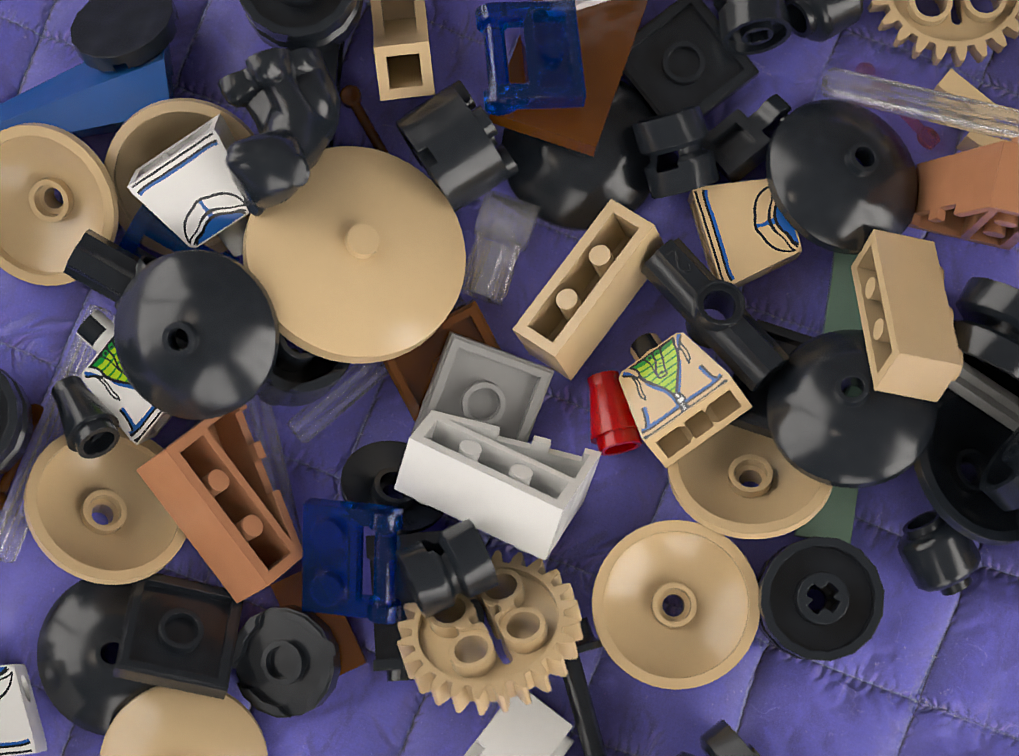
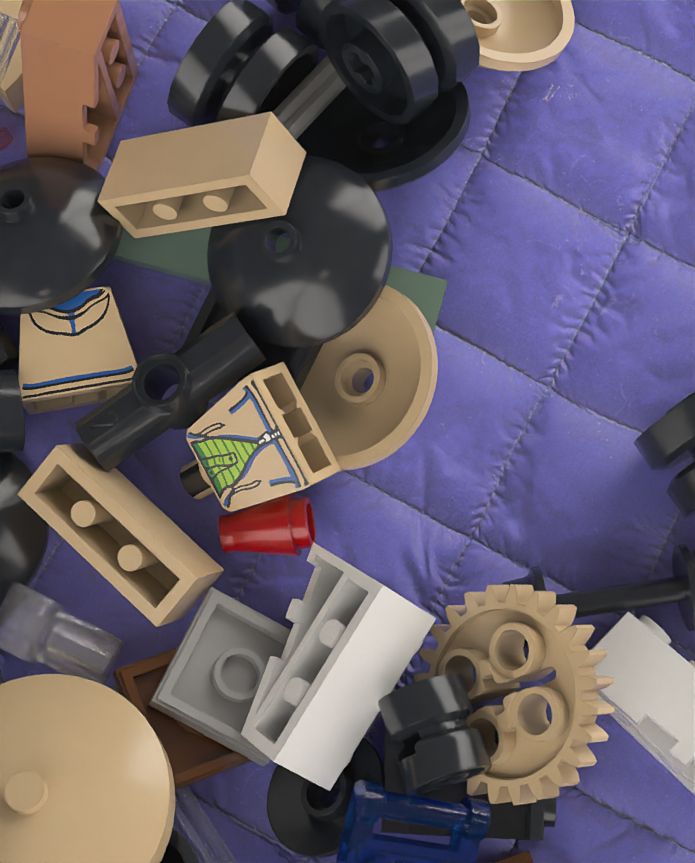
camera: 85 degrees left, 5 degrees down
tan dish [591,520,760,690] -> none
black wheel [756,536,884,661] -> none
black head [897,510,981,596] -> none

